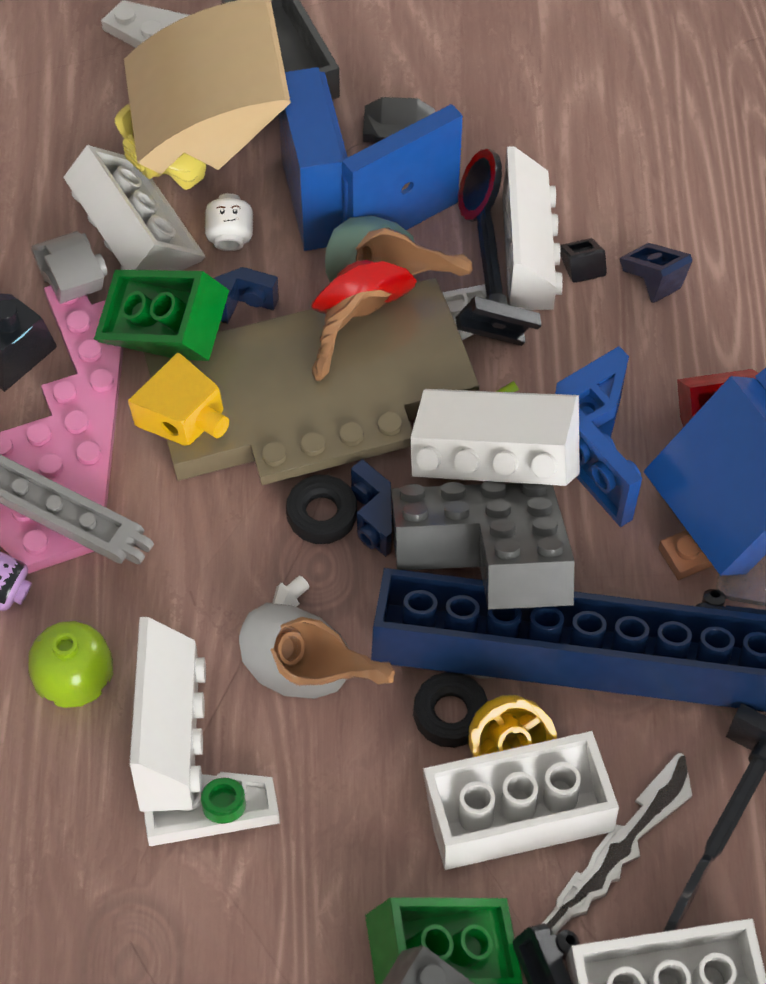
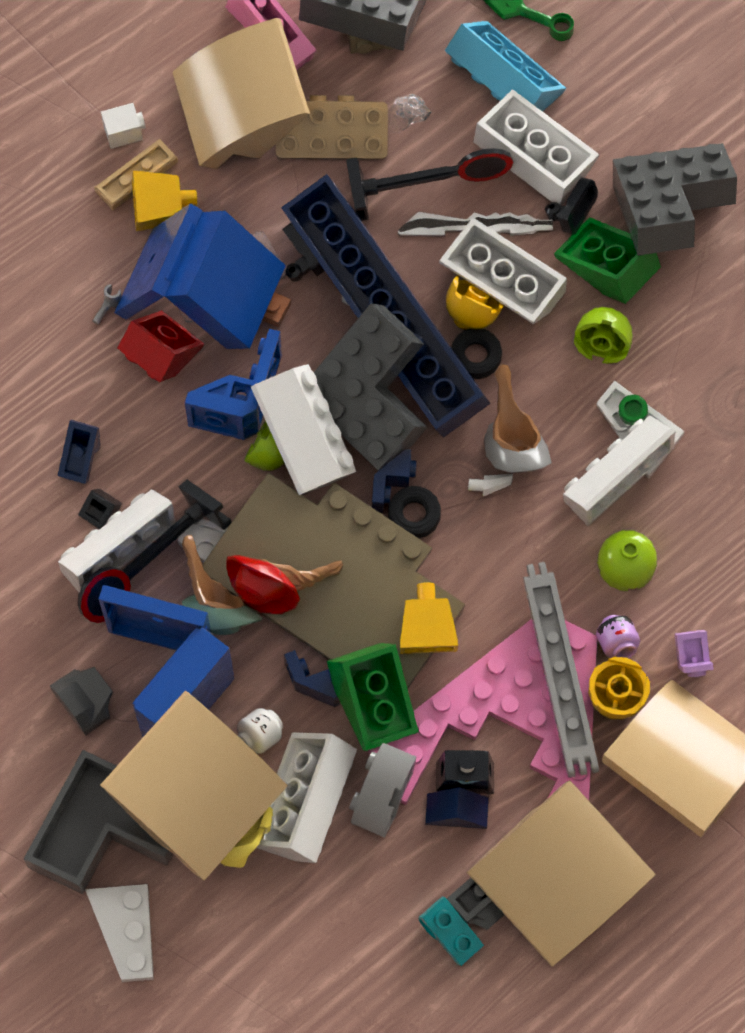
camera: 130 degrees left, 10 degrees up
none -> lime cylinder [574,307,633,364]

